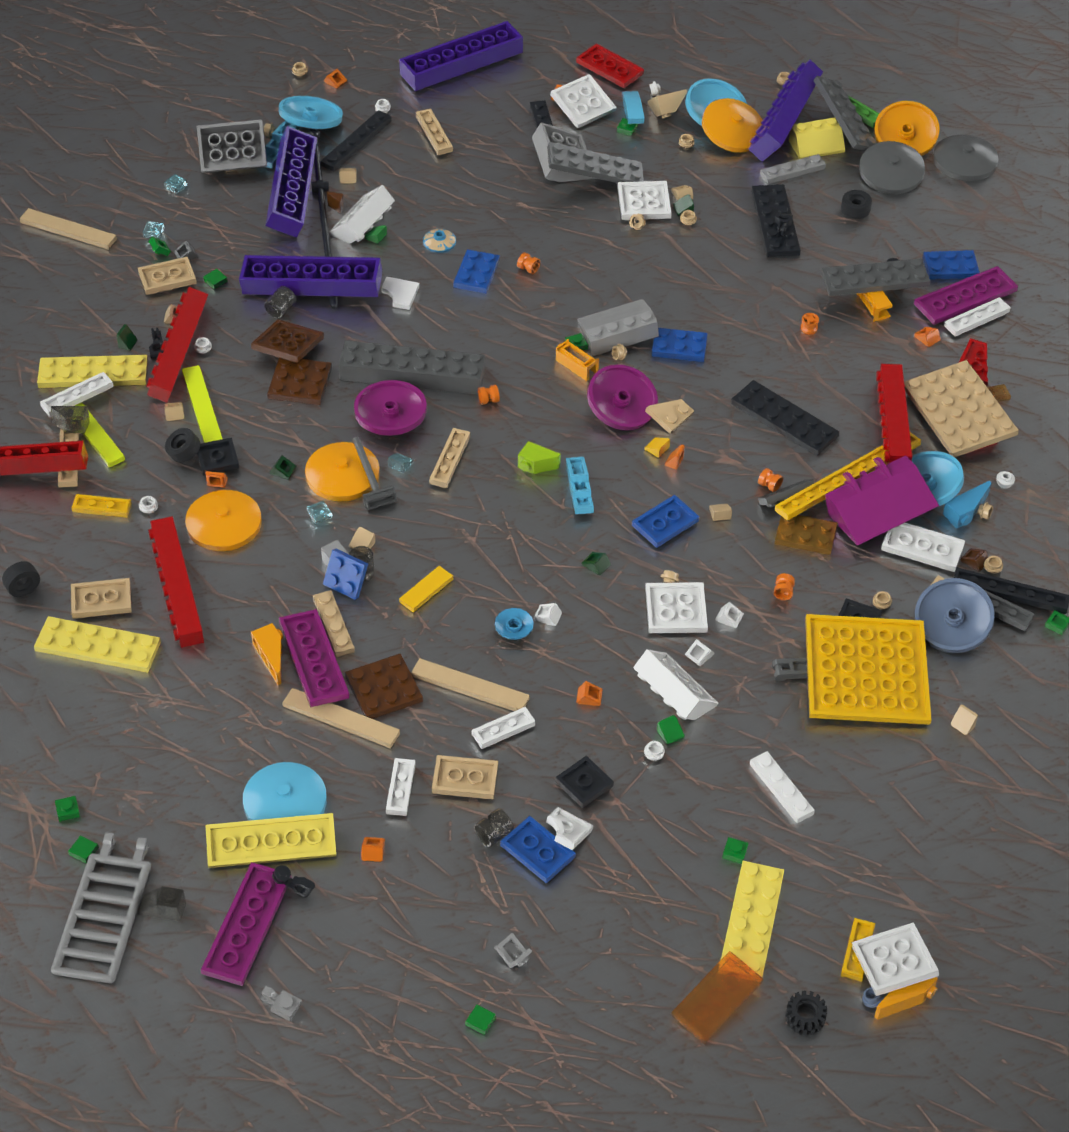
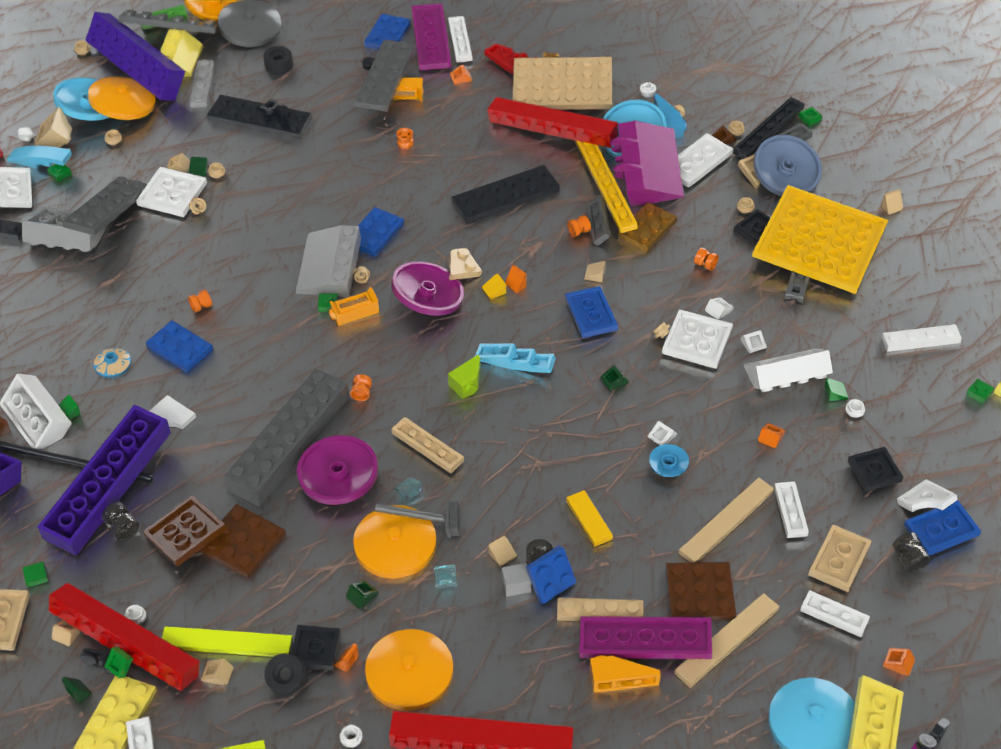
camera: 65 degrees left, 0 degrees up
none -> green plate [104,647,133,678]

